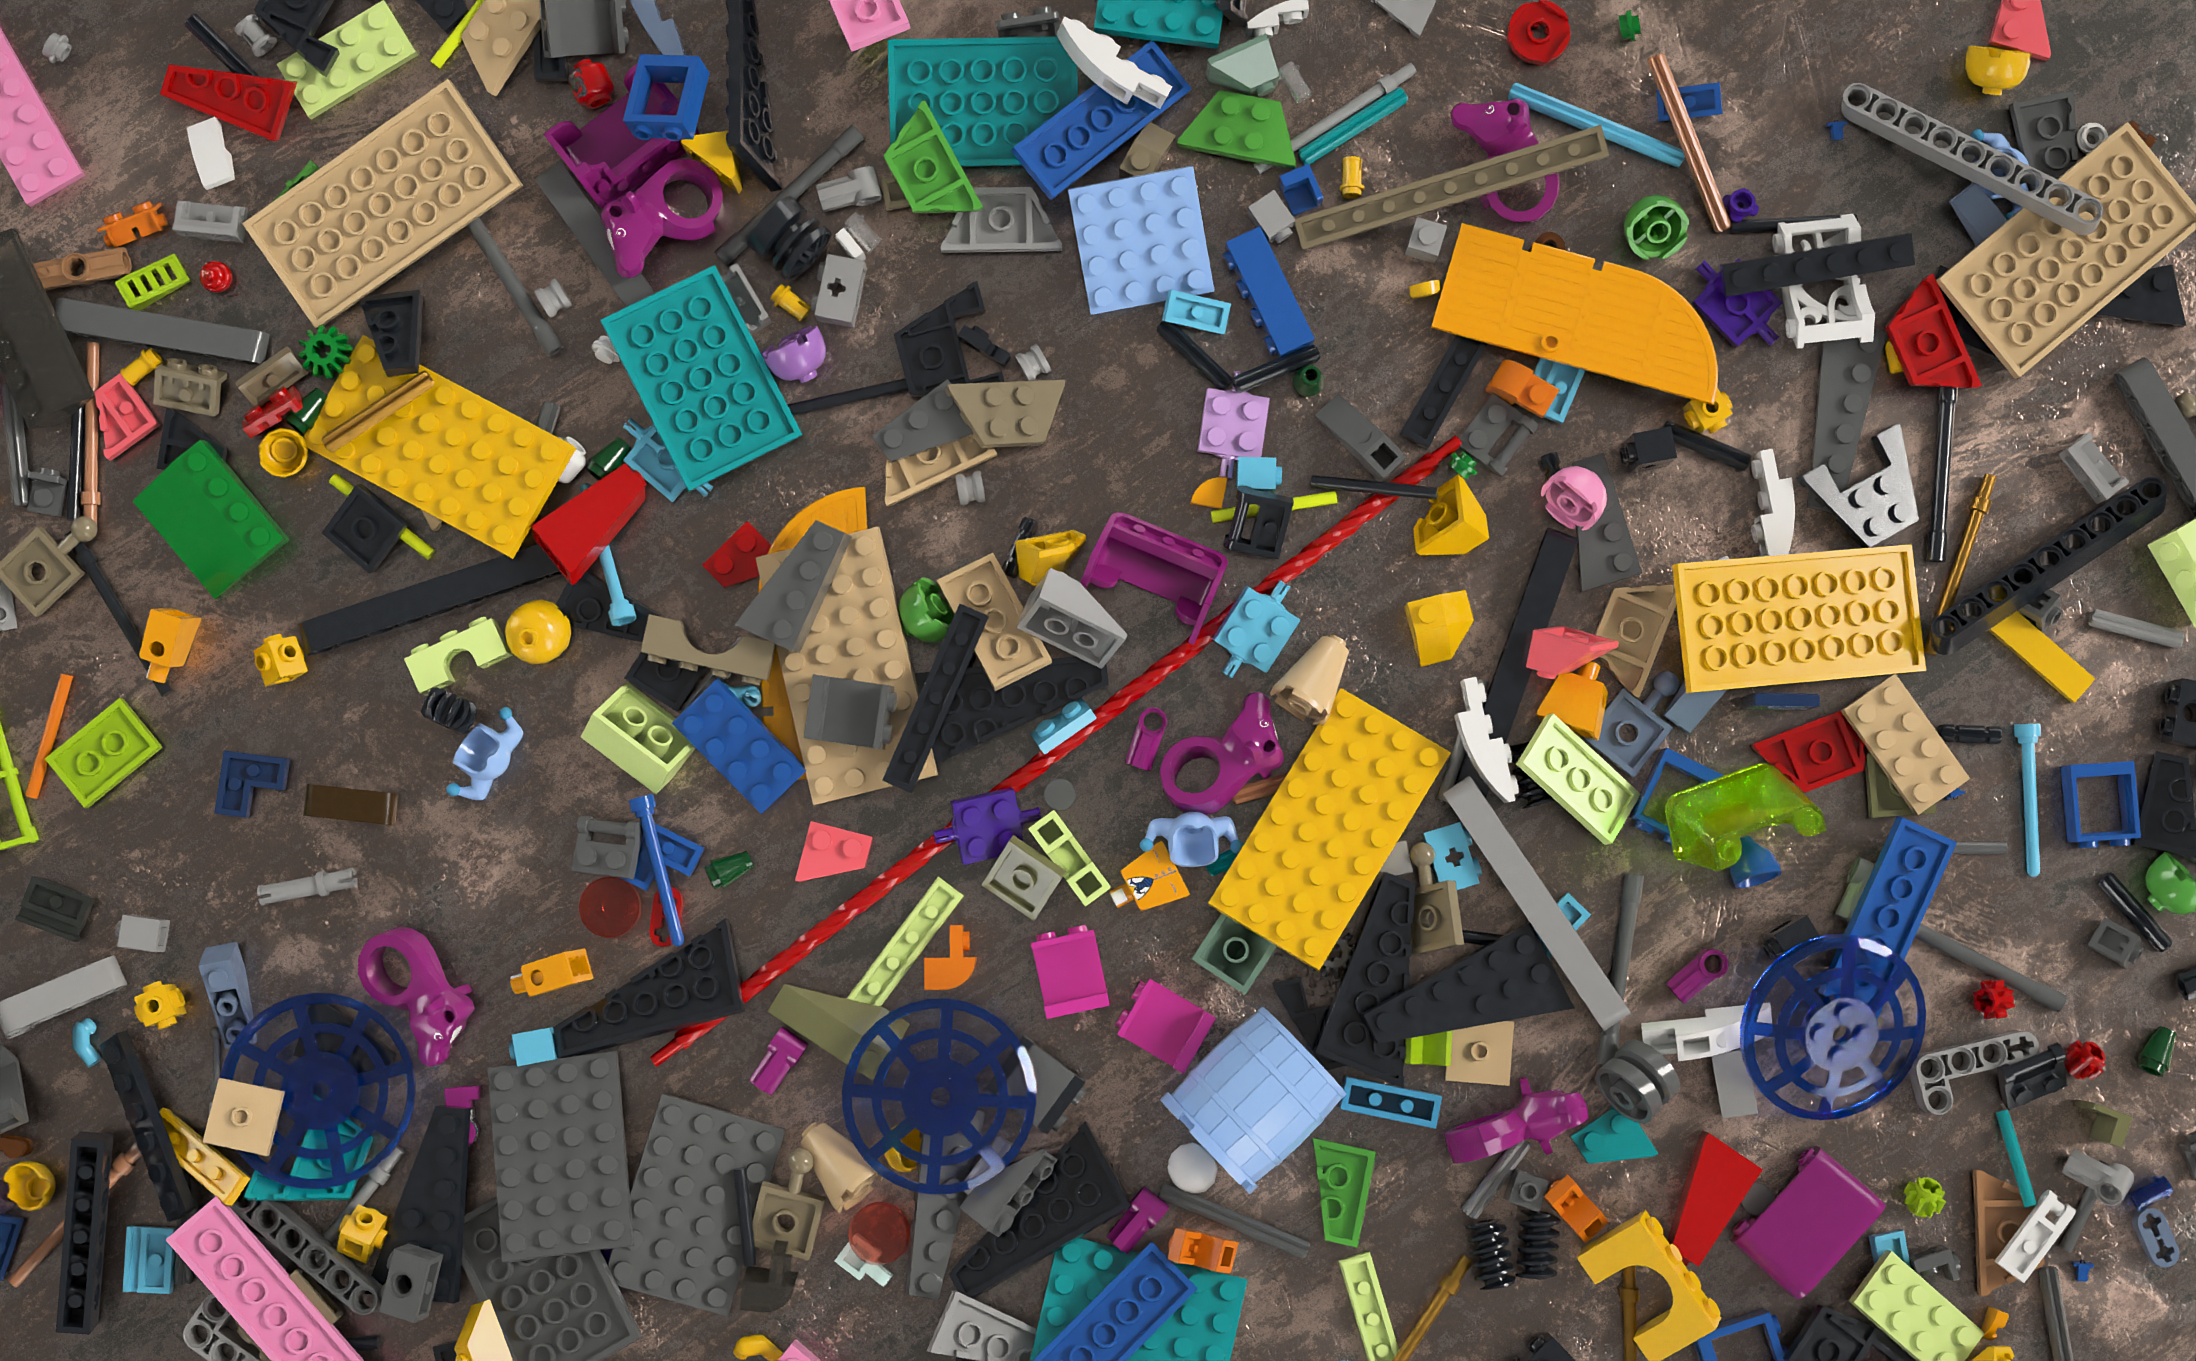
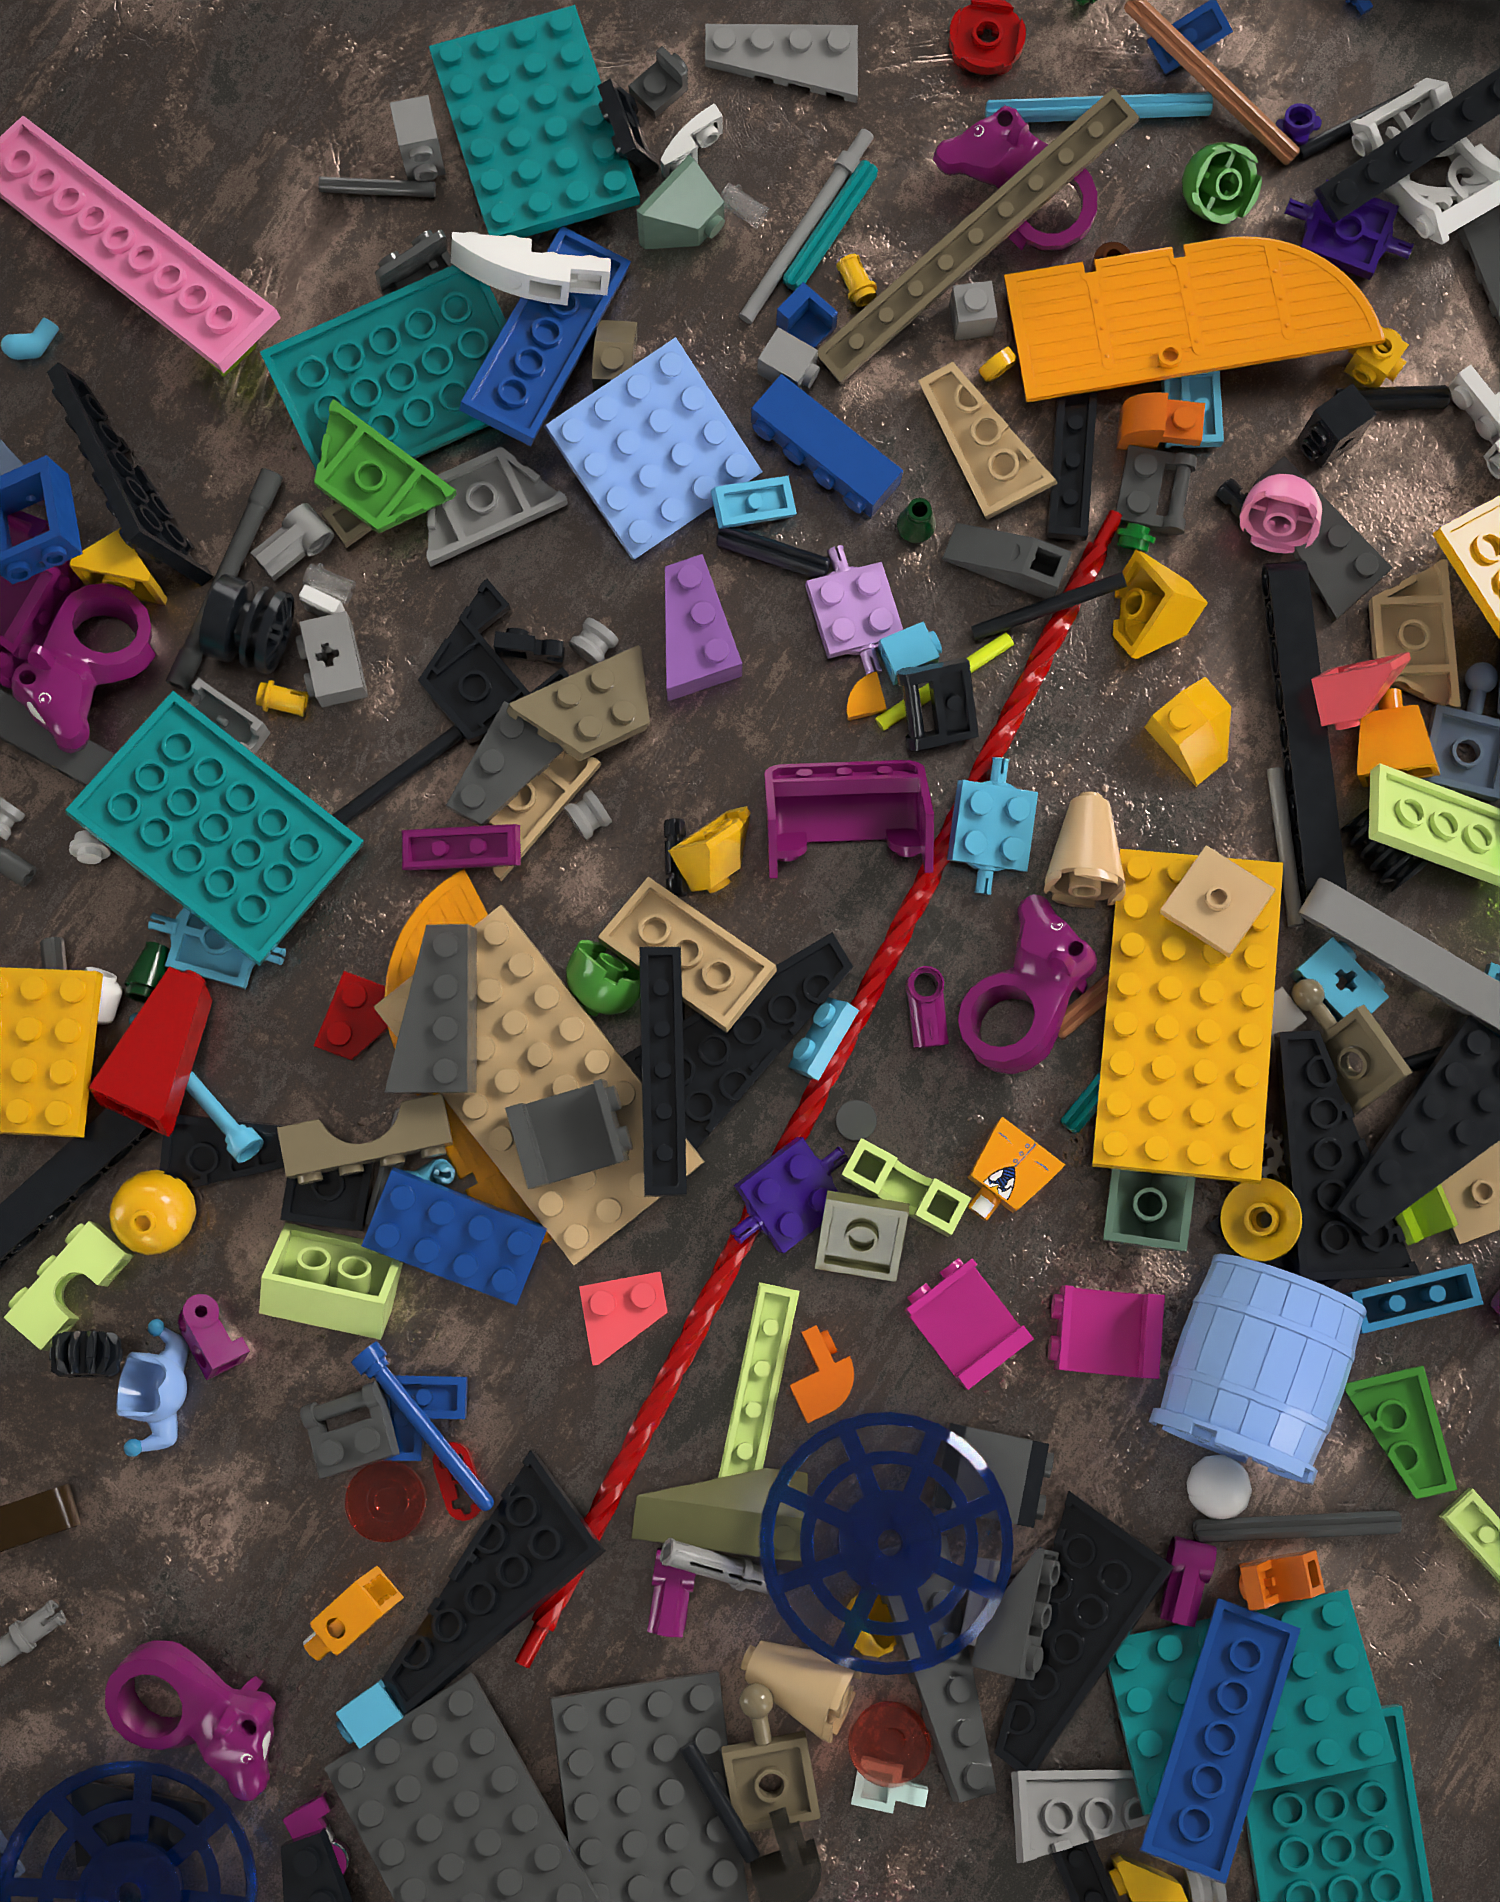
camera: 30 degrees left, 5 degrees down
dark green cone [704,851,754,890] -> none
medium lavender cylinder [761,325,826,383] -> none
light grey slope [1017,568,1127,669] -> none
light blue piece [1139,812,1244,867] -> none
bright green wing [1177,90,1296,170] -> none
black axle [1232,344,1321,393] -> none
white slope [1454,677,1519,803] -> none
none -> magenta leg [177,1294,250,1381]
none -> magenta tile [402,824,521,871]
none -> light grey pin [660,1538,785,1598]
none -> medium lavender wedge [665,554,742,702]
none -> tan wing [918,362,1058,520]
none -> tan plate [1160,845,1276,958]
none -> yellow dish [1220,1178,1302,1261]

